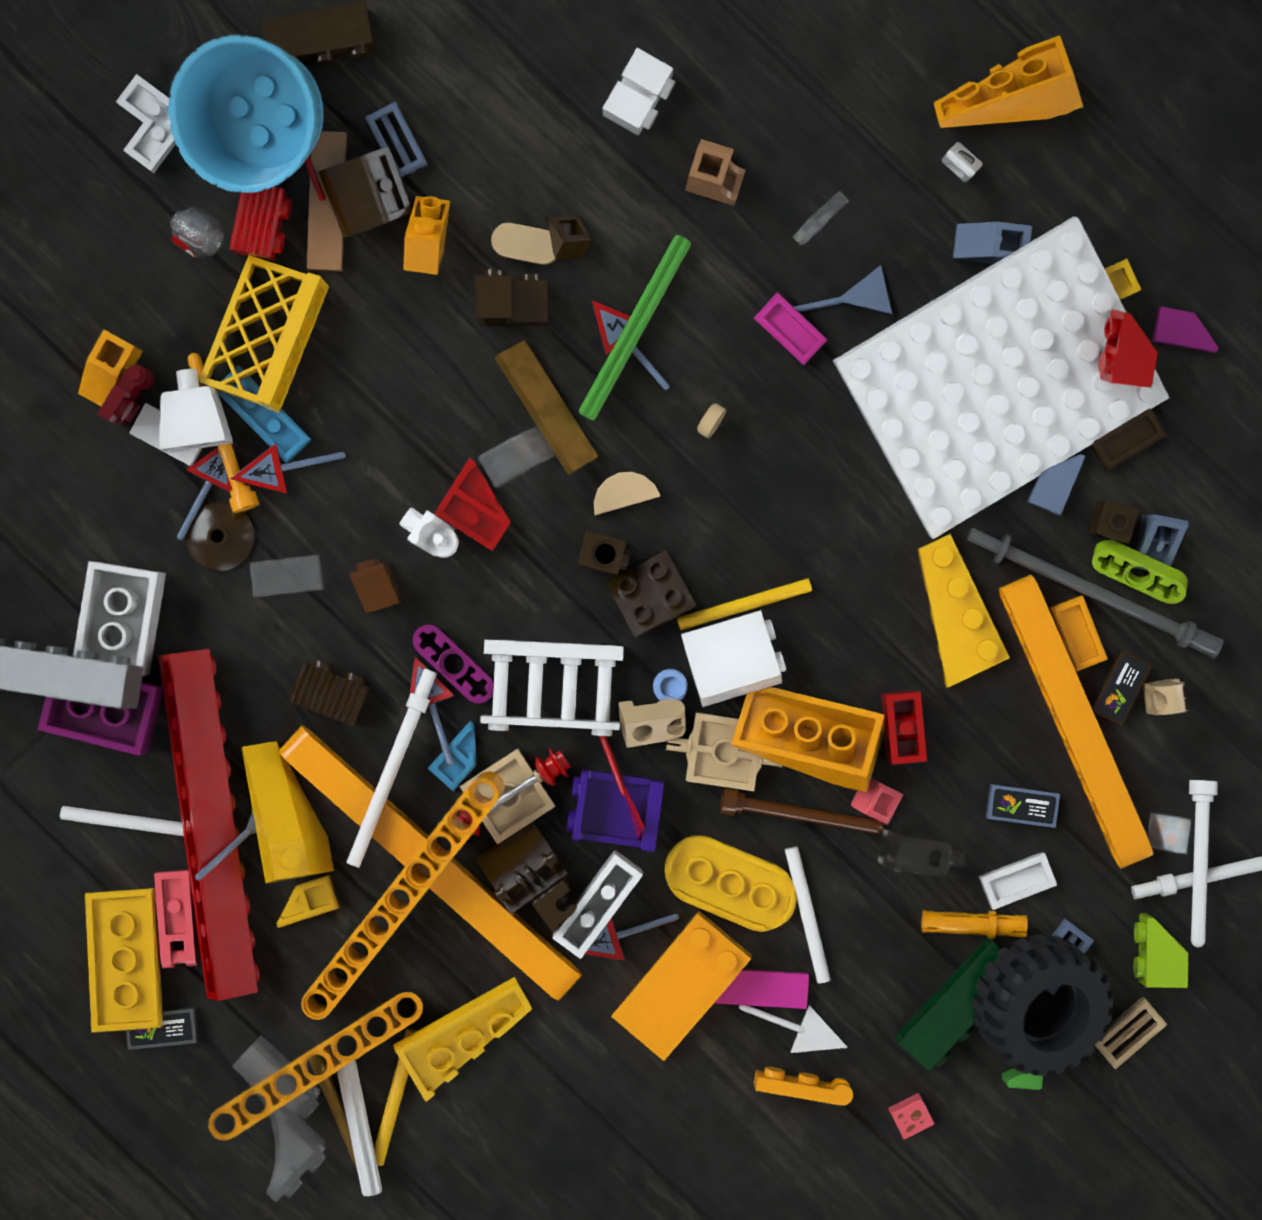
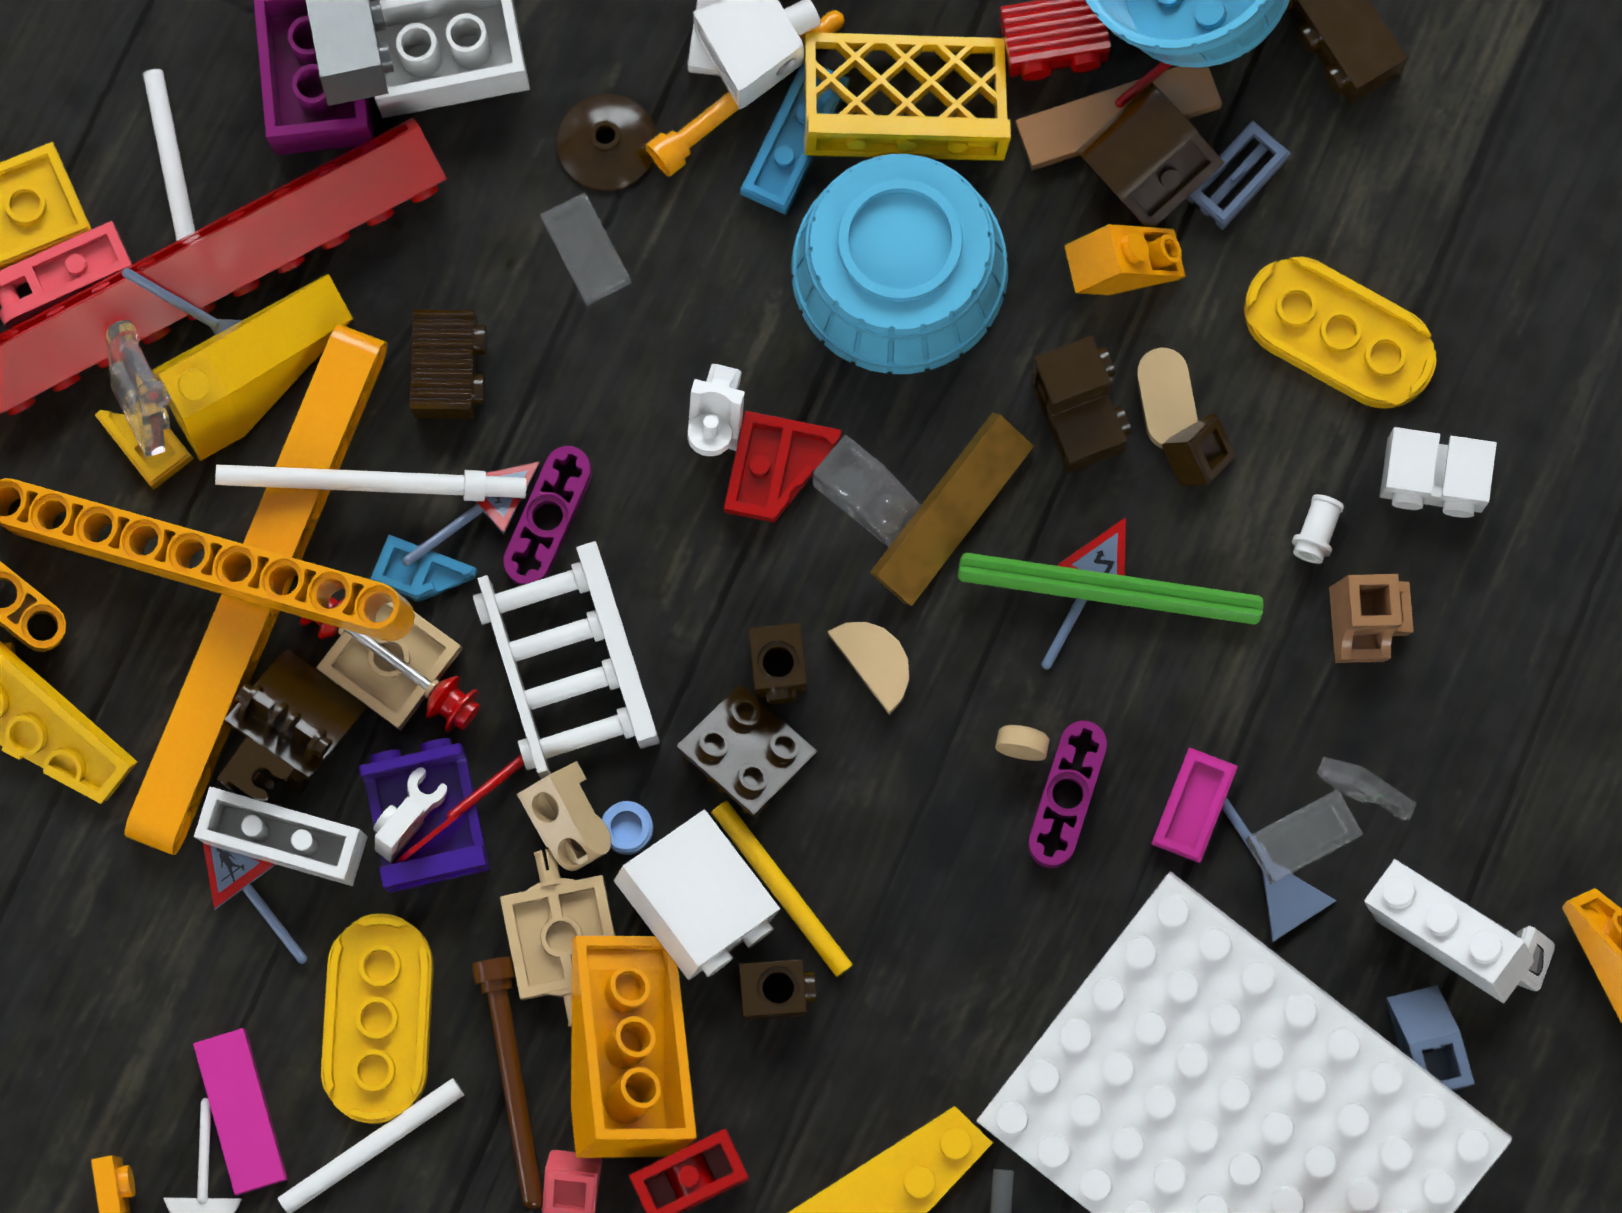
camera: 75 degrees right, 10 degrees down
piece [177,437,233,540] -> none
piece [230,443,346,493] -> none
reddish brown slope [349,558,403,613] -> none
light orange slope [611,911,752,1061] -> none
none -> clear plate [106,320,170,457]
none -> white plate [373,767,447,862]
none -> dark brown brick [739,959,817,1021]
none -> medium azure piece [791,154,1008,374]
none -> magenta beam [1028,721,1107,868]
none -> yellow tile [1244,257,1437,409]
none -> clear tile [1245,789,1364,885]
none -> white pin [1292,494,1344,564]
none -> white brick [1364,859,1534,1004]

